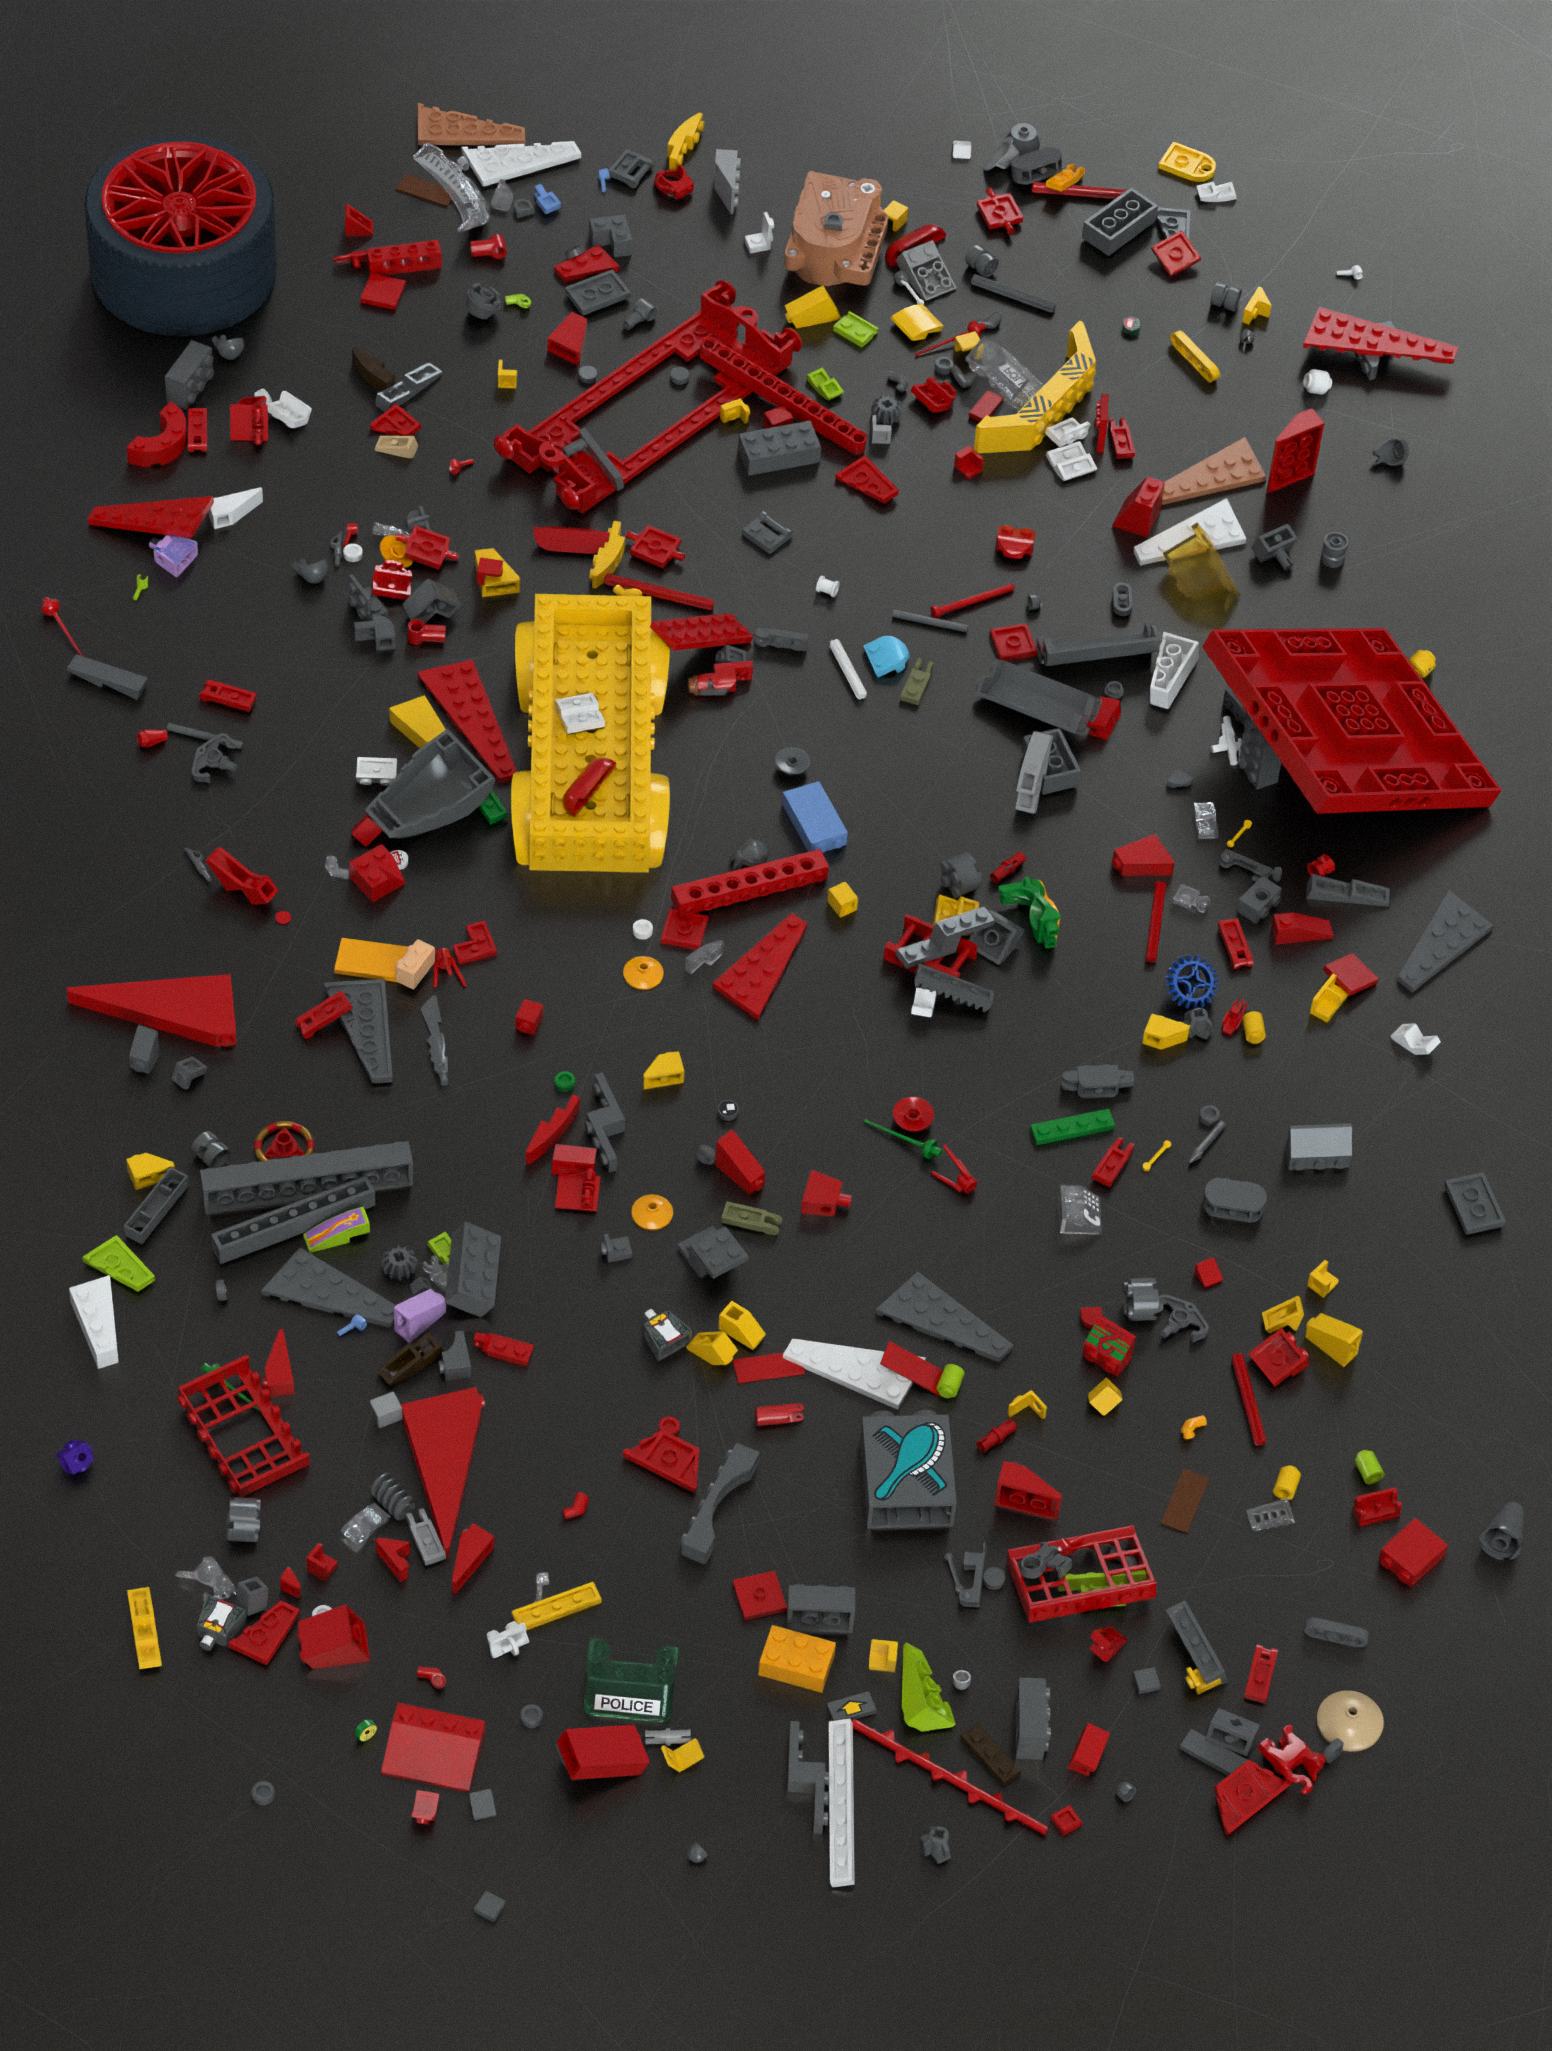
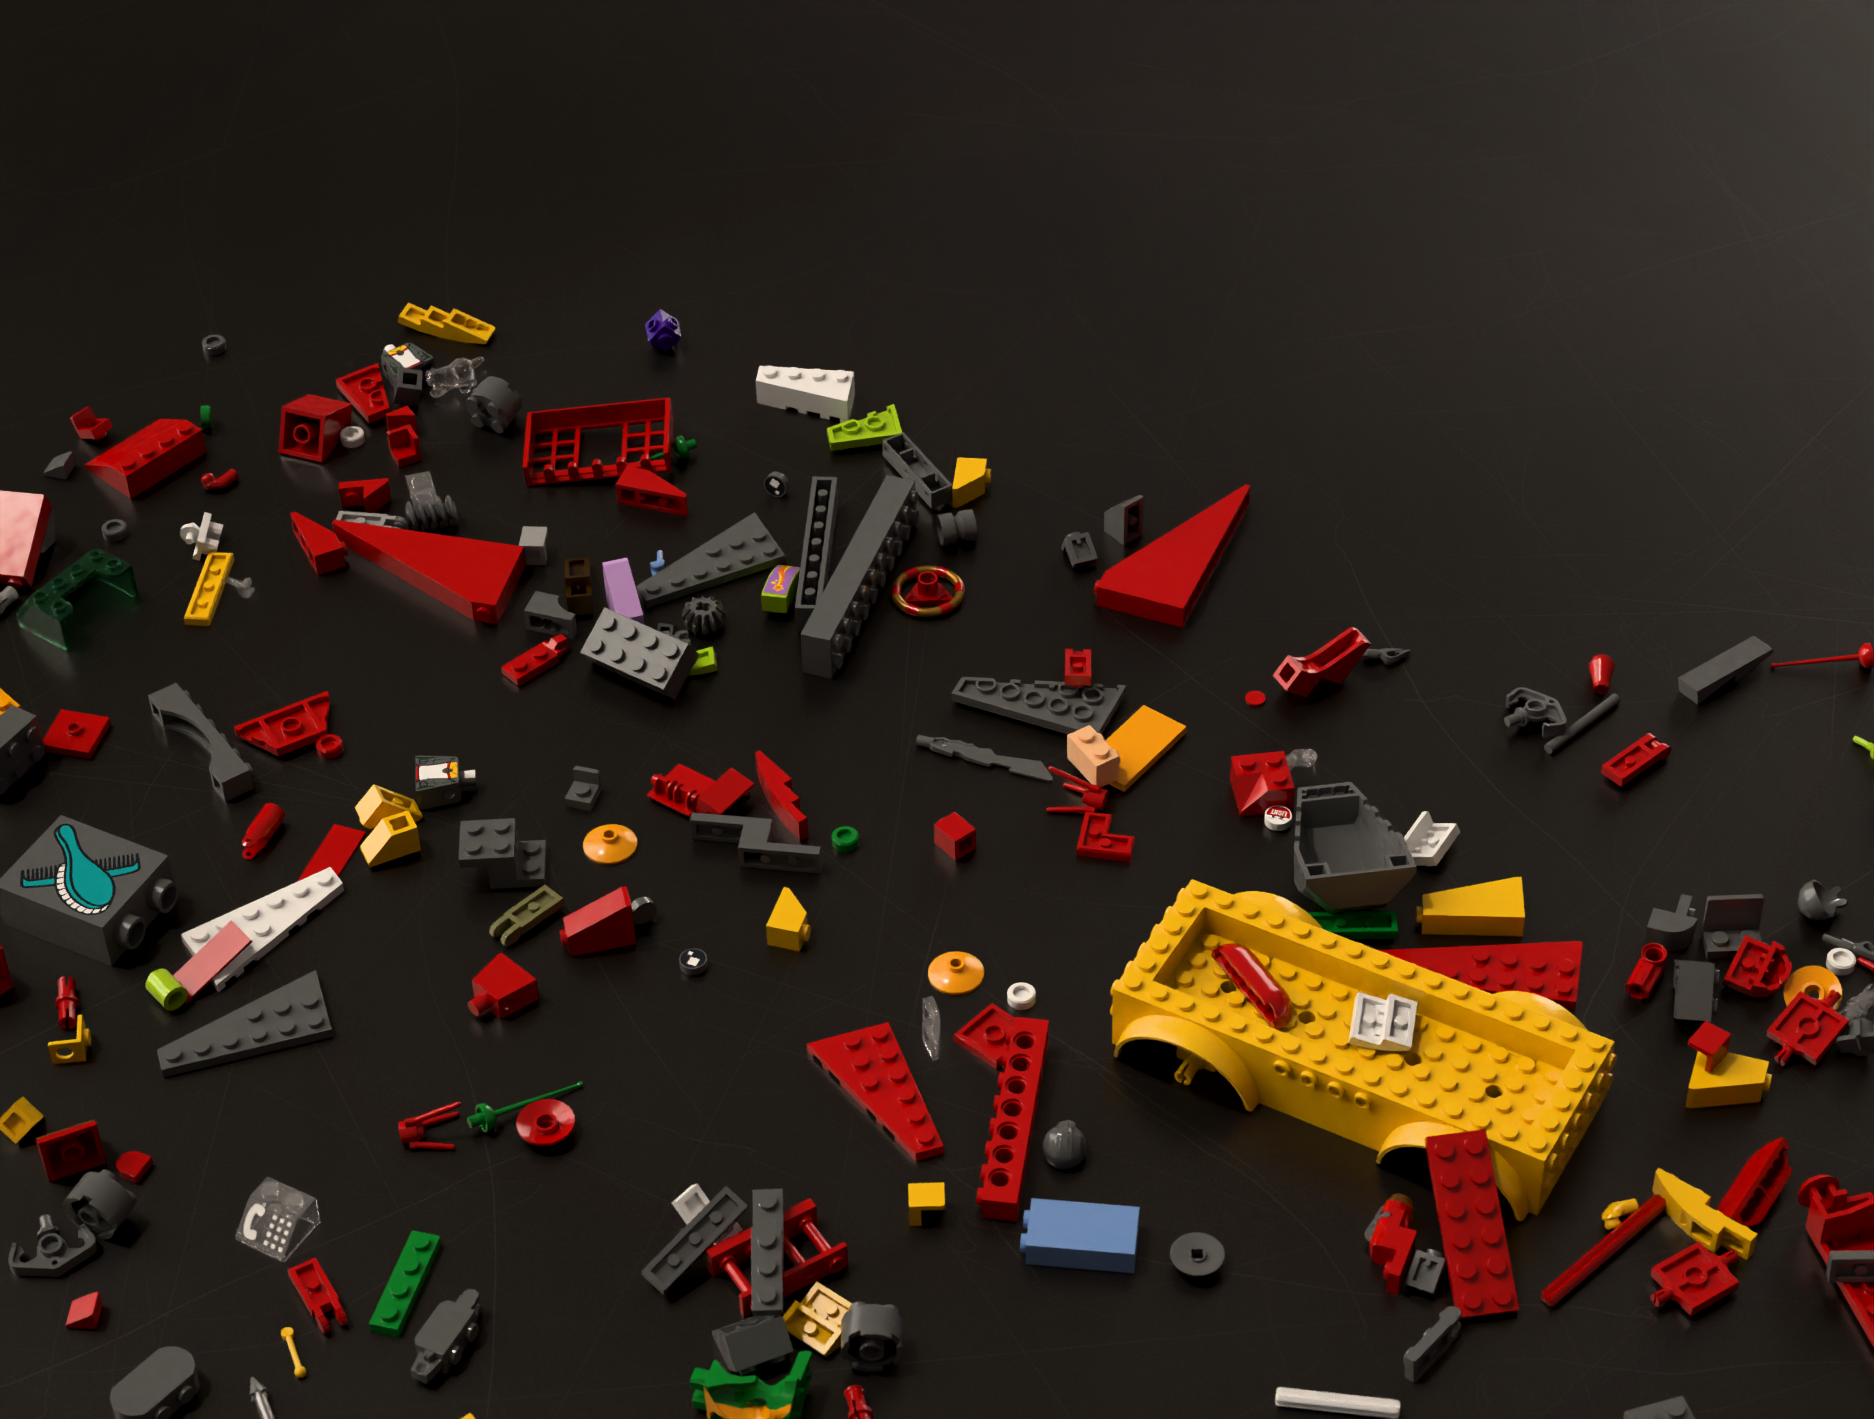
camera: 125 degrees right, 10 degrees down
red arm [562,1492,589,1520] -> none

